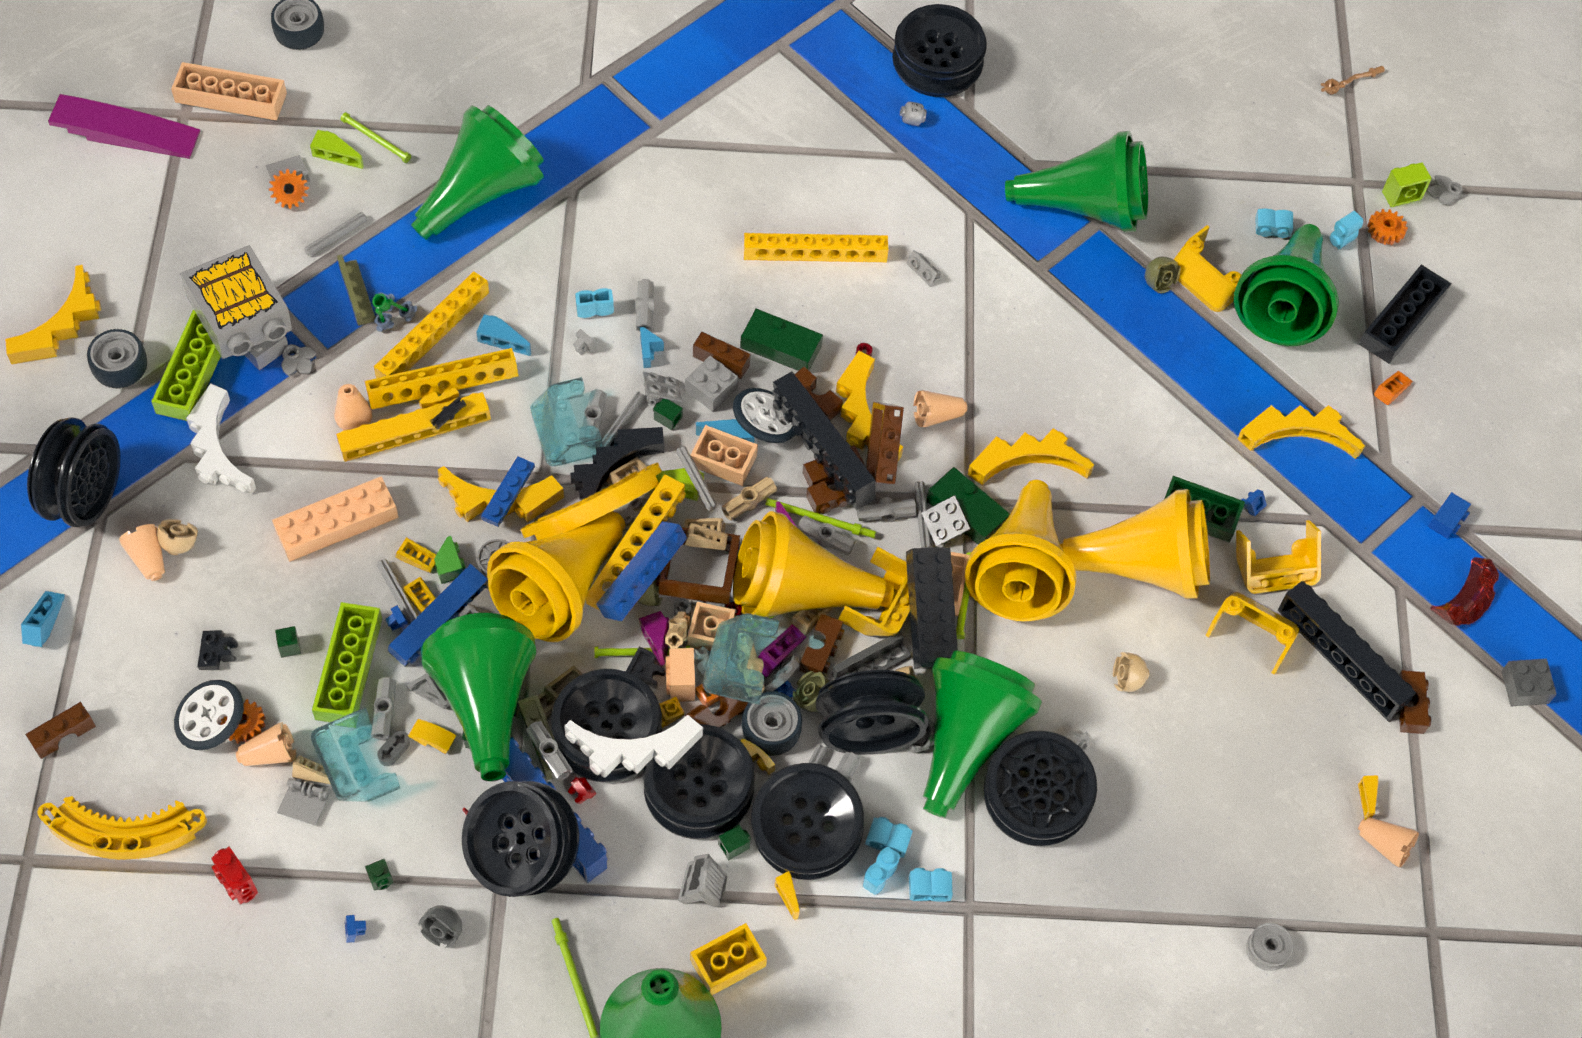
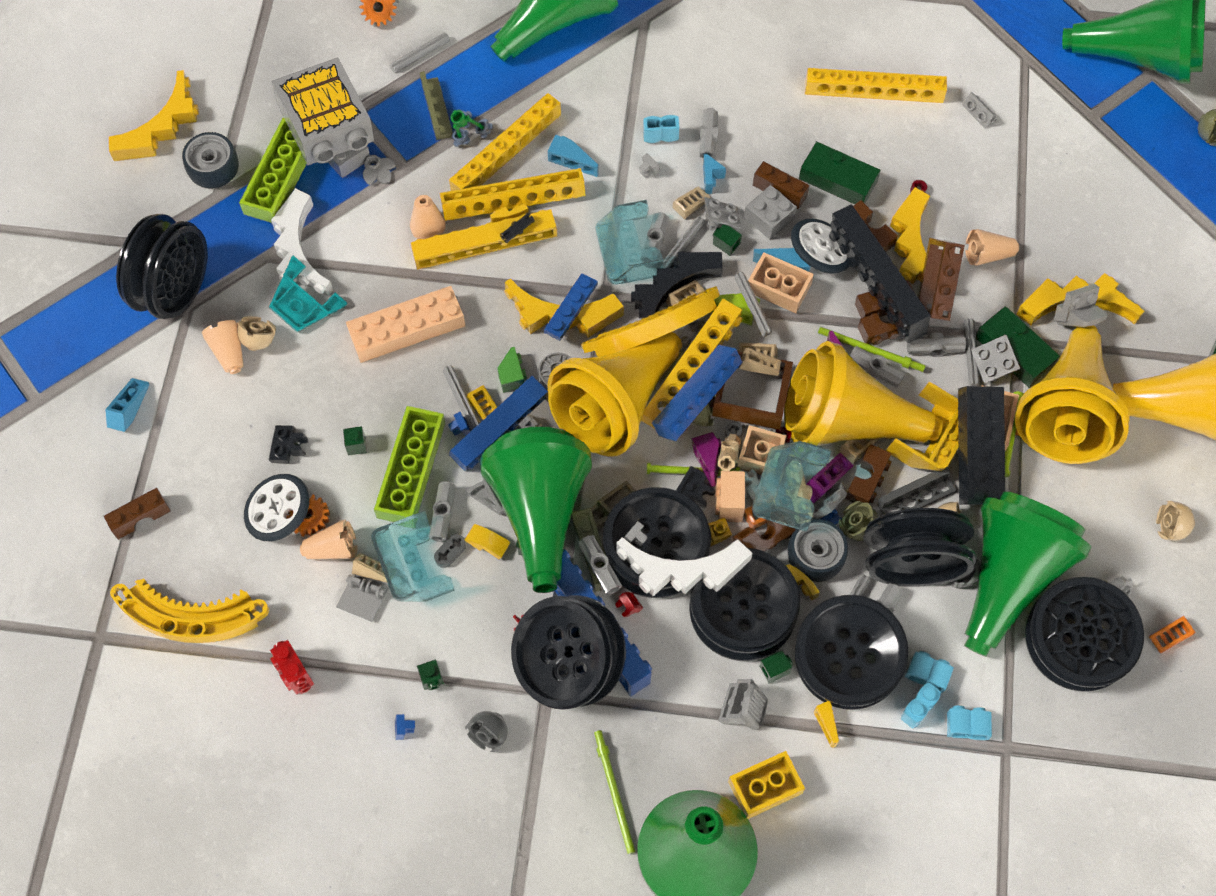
camera: 10 degrees right, 5 degrees up
yellow slope [395,537,436,573] -> none
tan piece [721,477,777,521] -> none
none -> teal wing [269,255,348,333]
none -> light grey tile [624,521,648,547]
none -> tan slope [673,186,711,219]
none -> light grey piece [1054,284,1108,327]
none -> orange slope [1149,616,1196,654]

